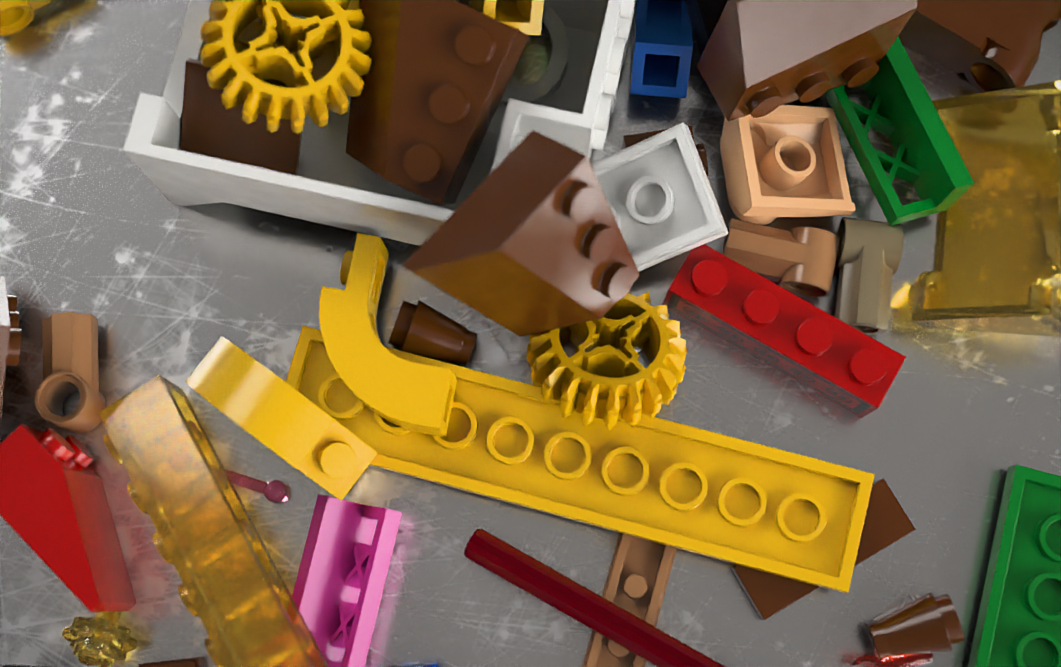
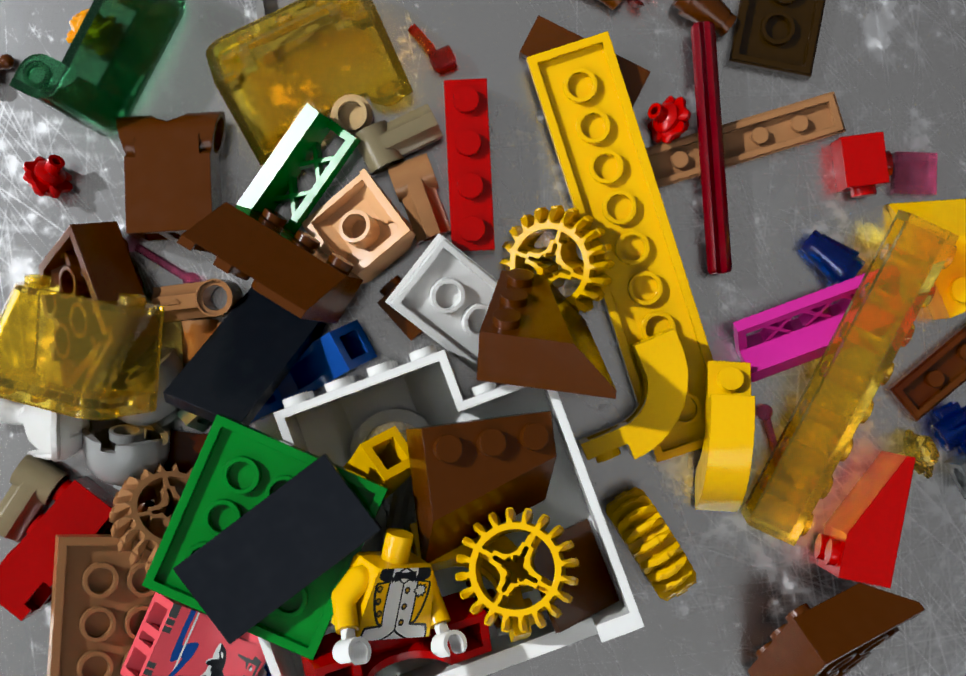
camera: 125 degrees left, 10 degrees up
medium nougat piece [34,312,107,434] -> none
reddish brown cone [388,300,477,365] -> none
none -> tan plate [331,94,373,135]
none -> clear red hand [408,24,457,74]
none -> yellow gear [606,487,696,601]
none -> red plant [647,96,691,144]

